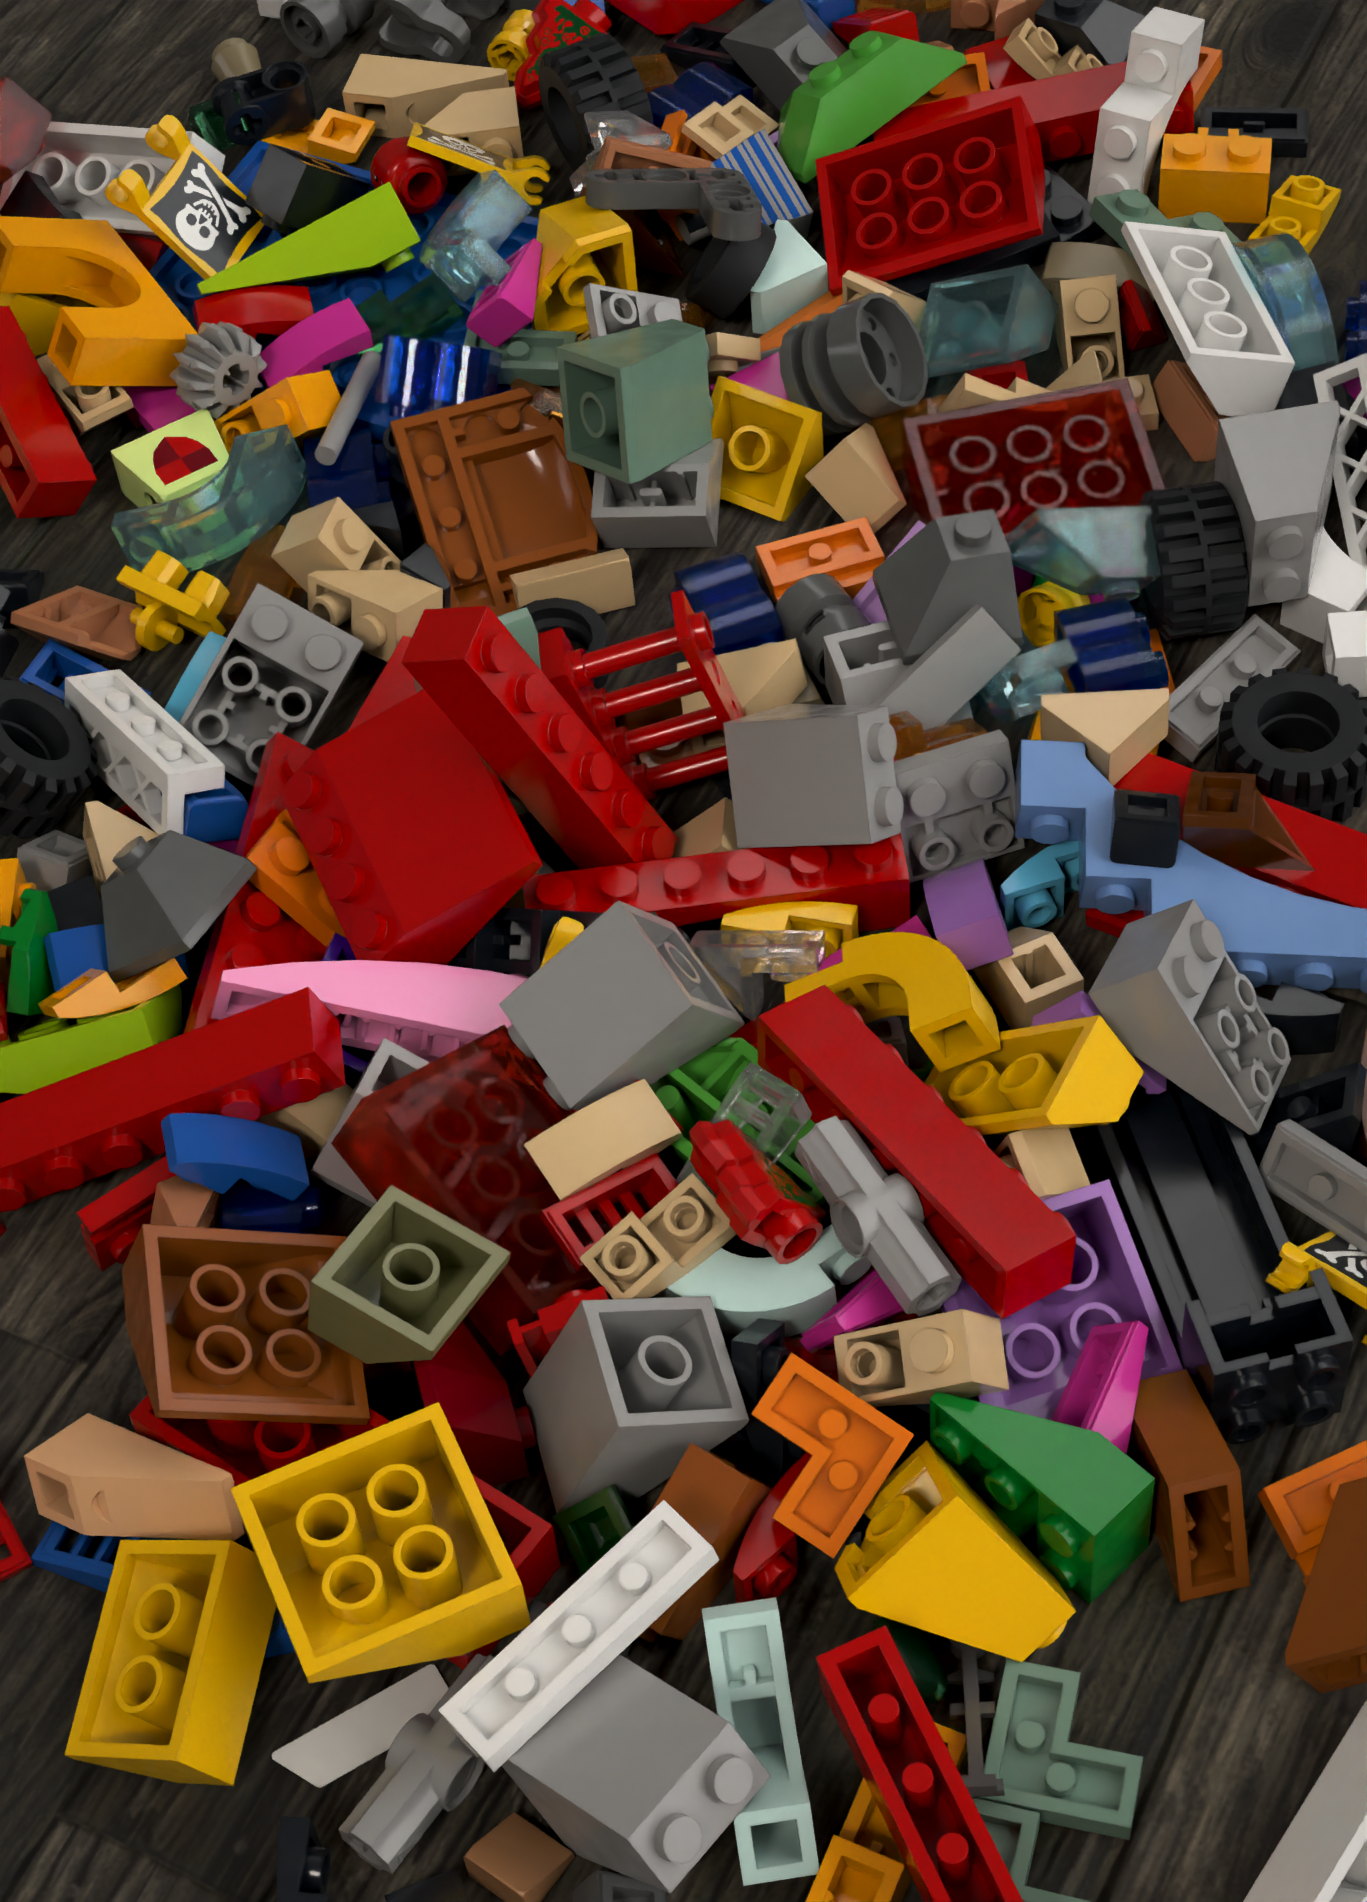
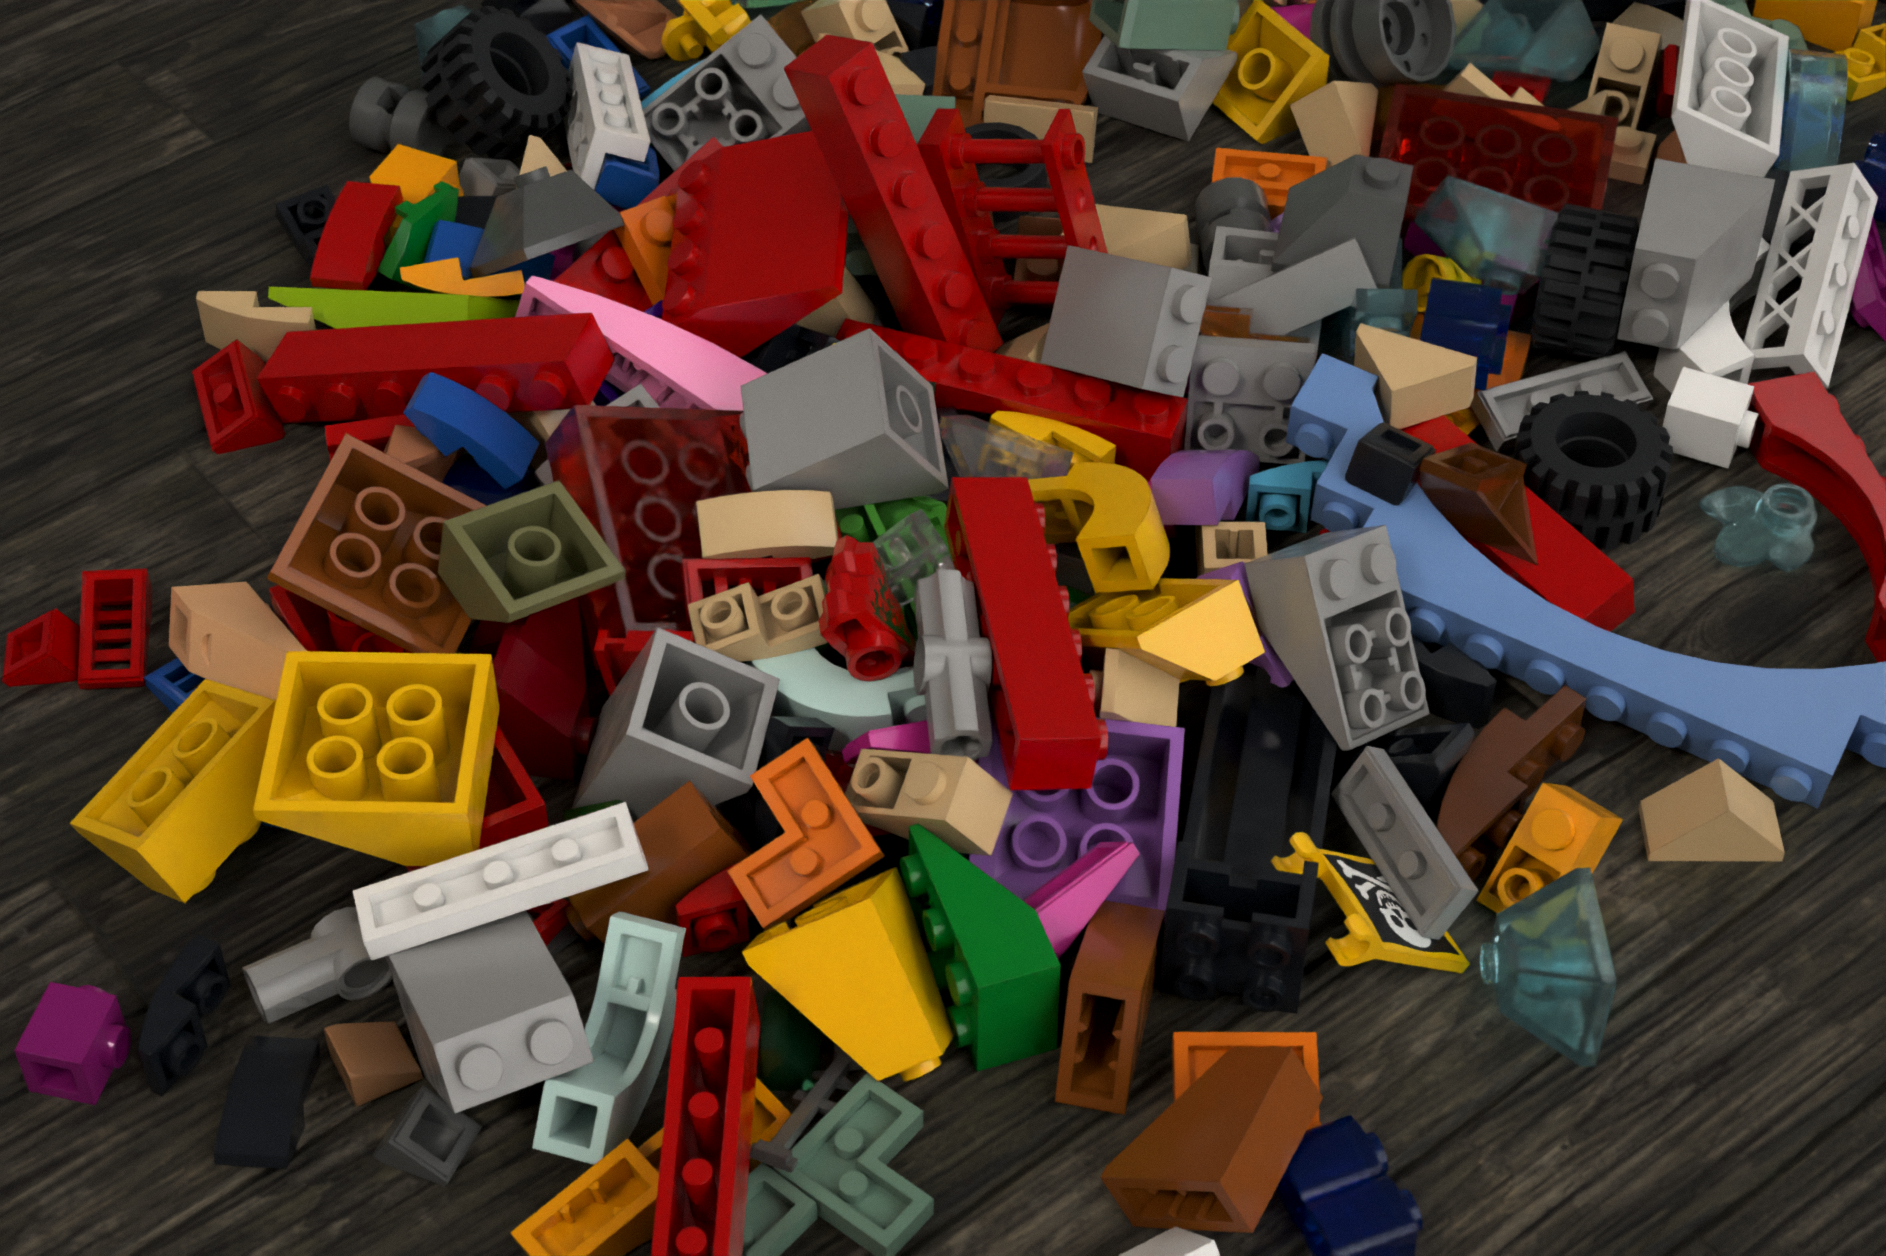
camera: 20 degrees right, 5 degrees down
white sticker [272,1664,449,1788] -> none
clear blue brick [668,551,783,655] -> none

